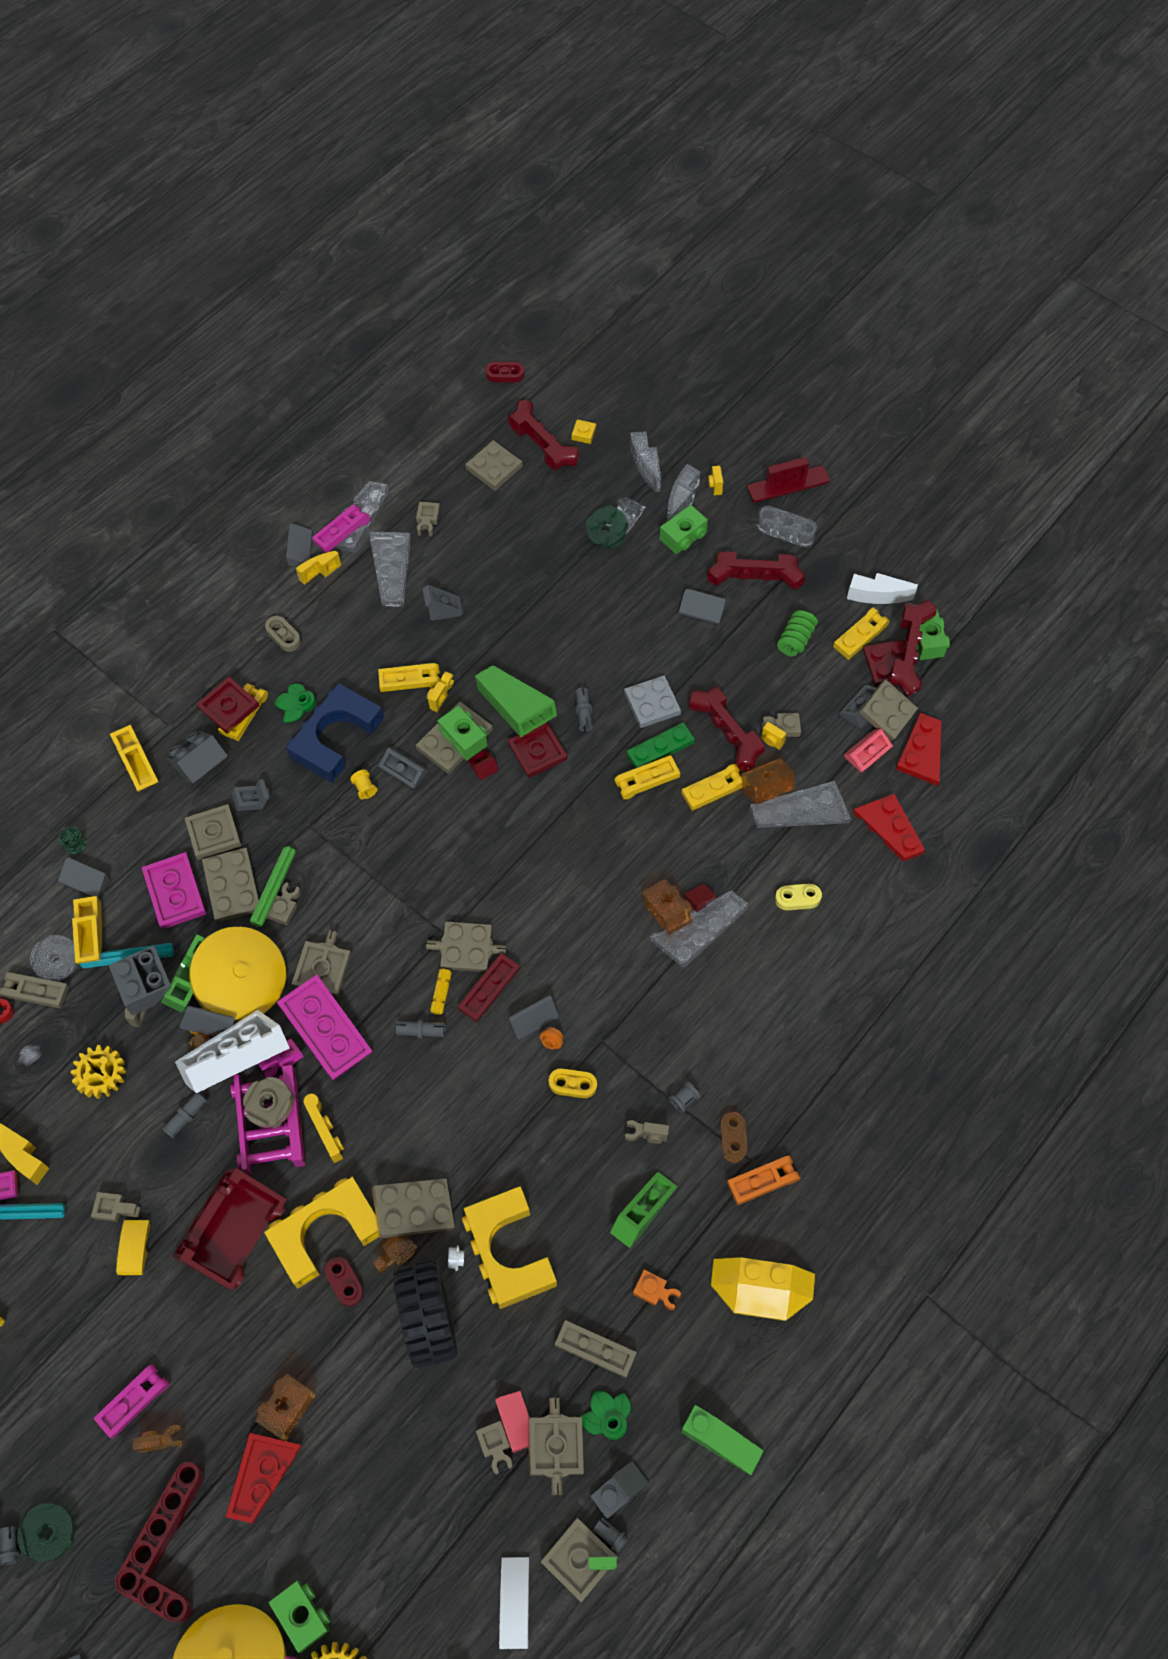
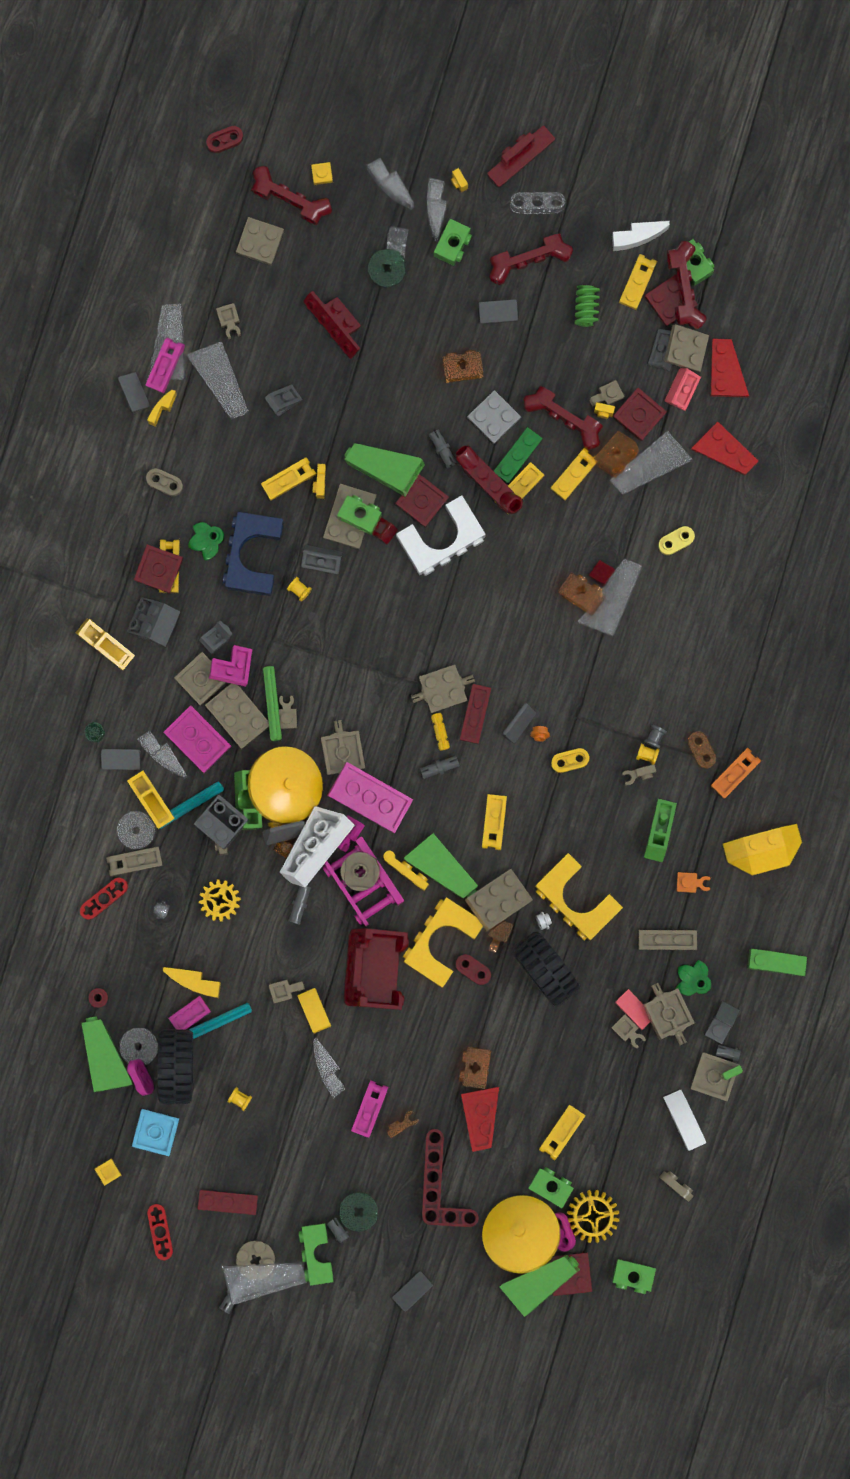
camera: 25 degrees left, 20 degrees up
none -> clear slope [137,731,188,779]
none -> dark pink plate [209,645,252,687]
none -> dark red bracket [303,291,361,359]
none -> clear slope [313,1038,346,1098]
none -> white arch [396,496,485,576]
none -> bright green slope [404,833,478,899]
none -> clear orange brick [442,350,483,383]
none -> dark red plate [455,445,523,514]
none -> yellow plate [482,794,507,850]
none -> yellow plate [539,1105,585,1161]
none -> dark red plate [613,388,667,441]
none -> yellow bush [636,743,660,765]

